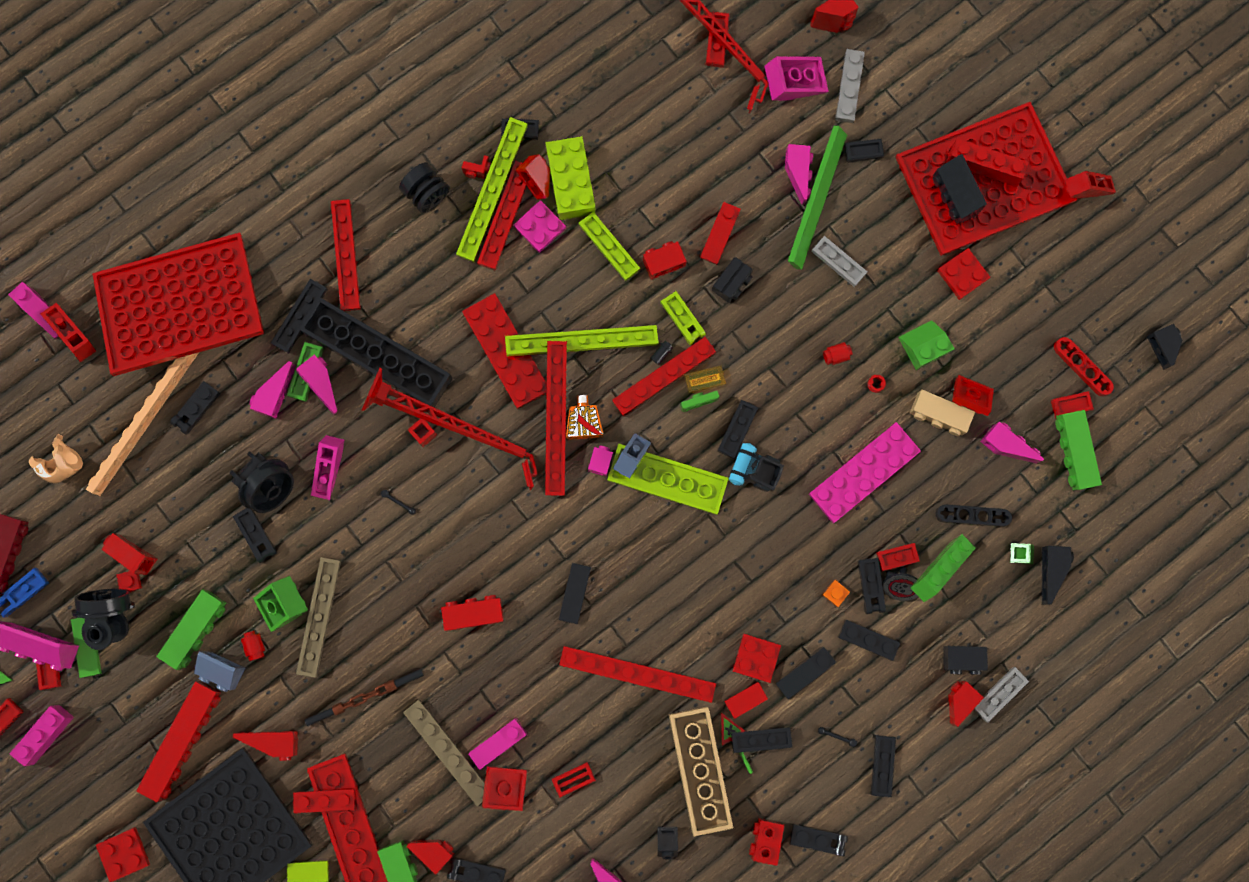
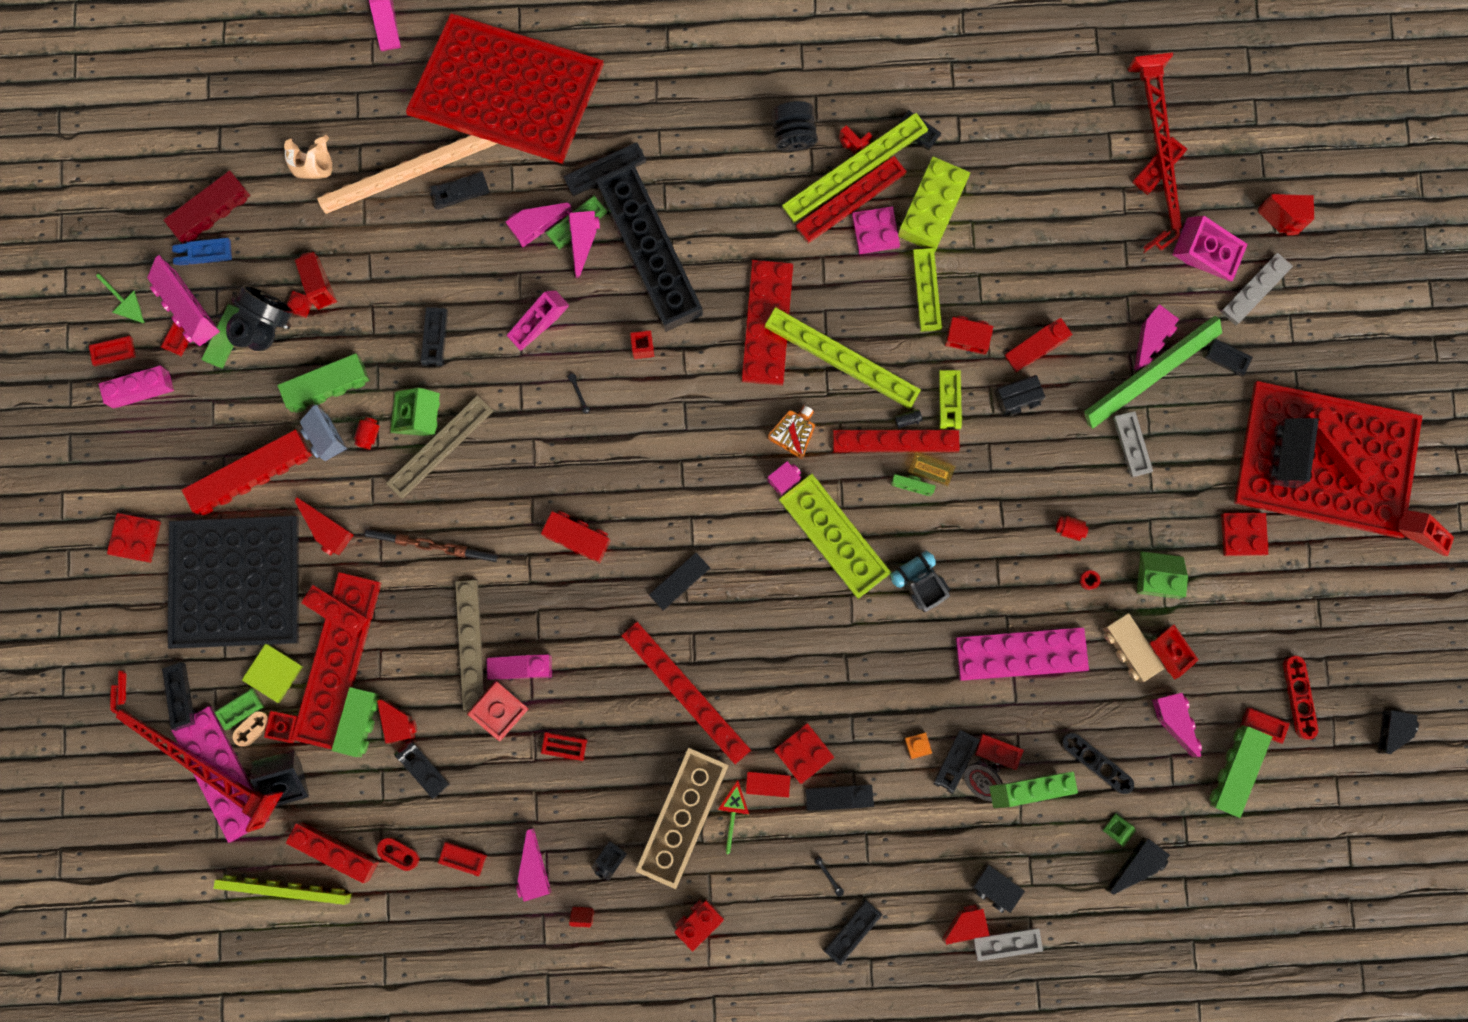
camera: 40 degrees right, 0 degrees up
red slope [40,303,96,362] -> none
black piece [229,451,294,513] -> none
red plate [331,199,361,312] -> none
red piece [361,368,538,490] -> none
red slope [516,154,550,199] -> none
red plate [545,341,567,496] -> none
sand blue slope [613,433,651,478] -> none
black tile [717,400,759,459] -> none
black plate [731,727,793,753] -> none
black plate [789,824,848,856] -> none
black plate [838,620,900,661] -> none

